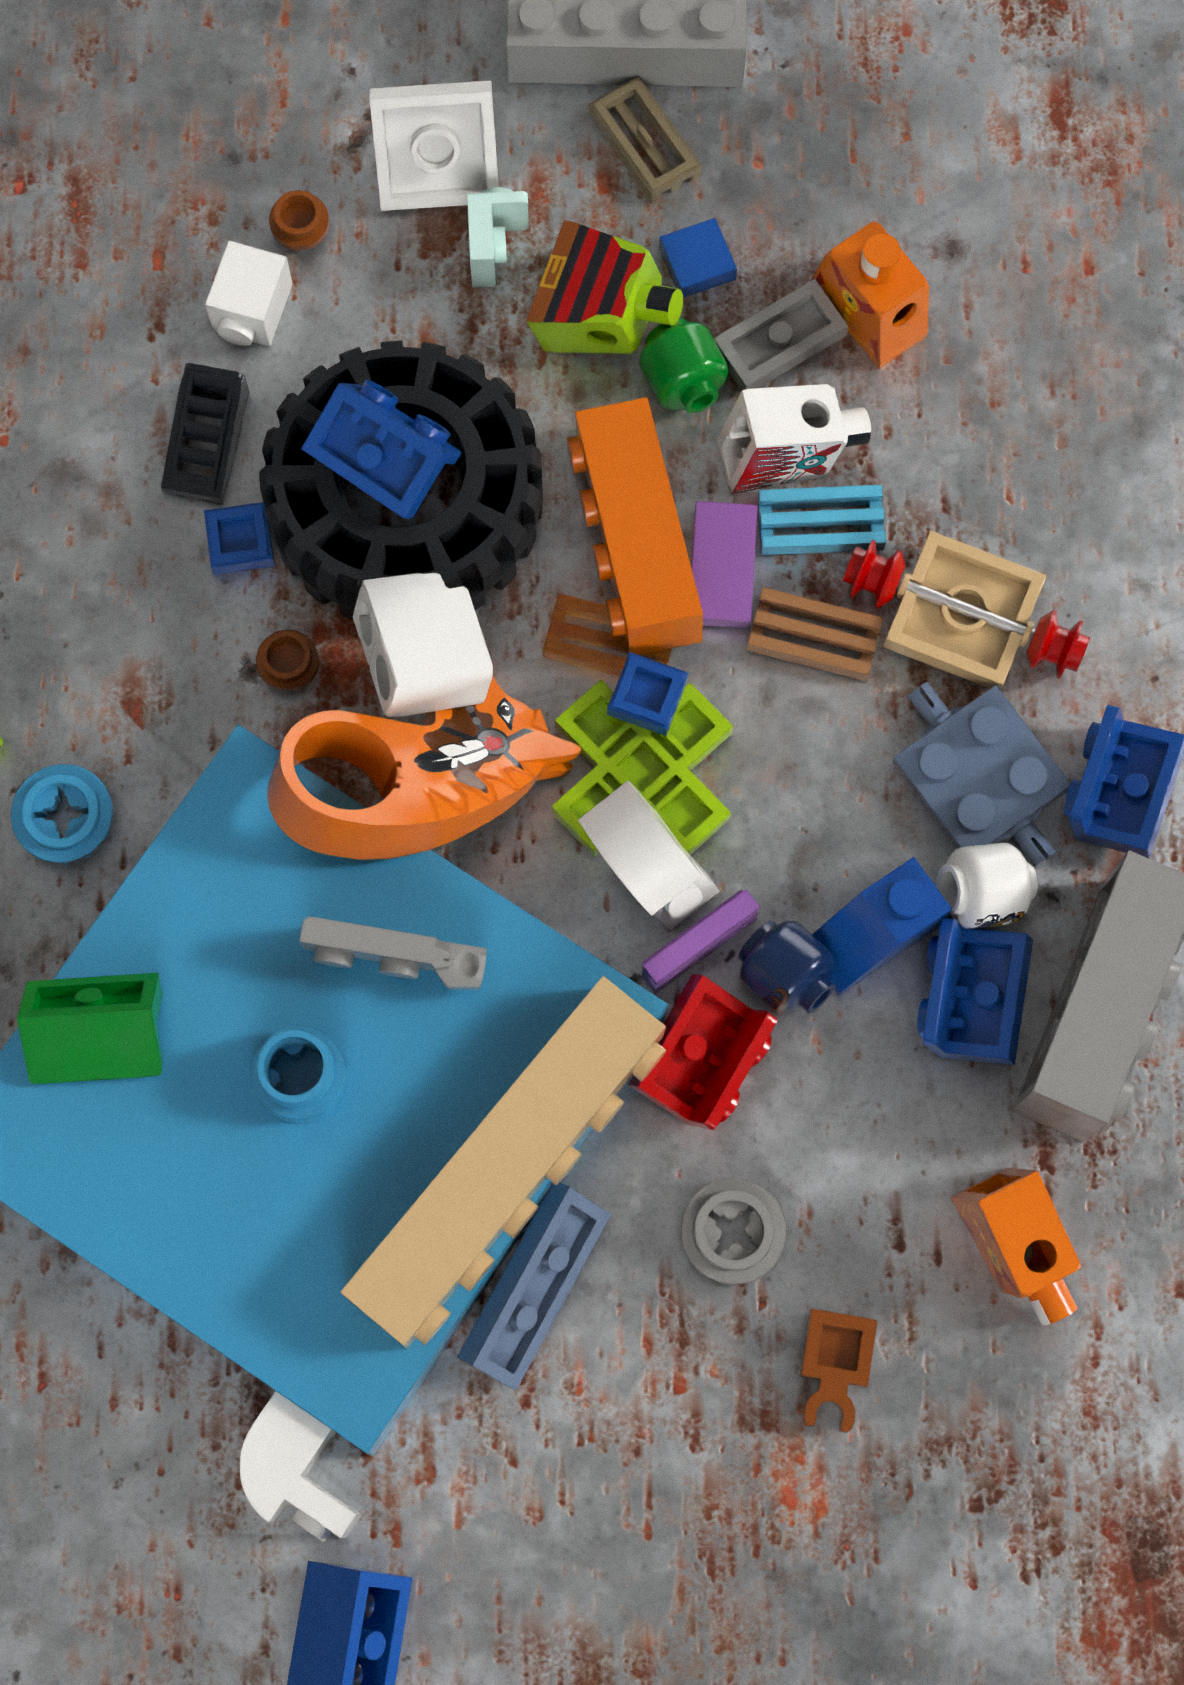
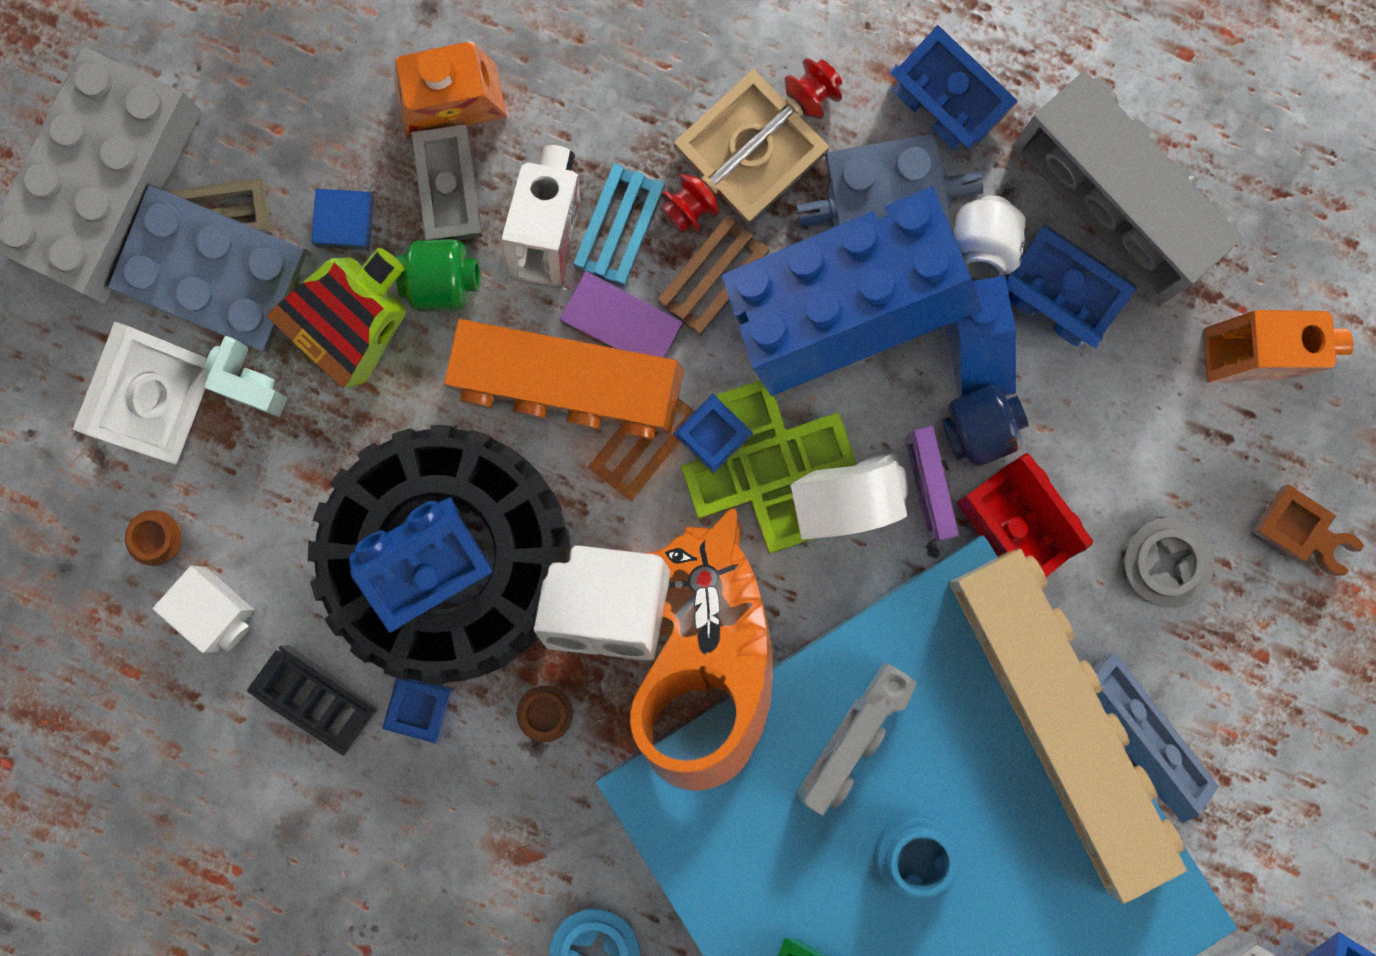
camera: 65 degrees left, 10 degrees up
none -> sand blue plate [108,184,308,352]
none -> blue piece [722,186,983,396]

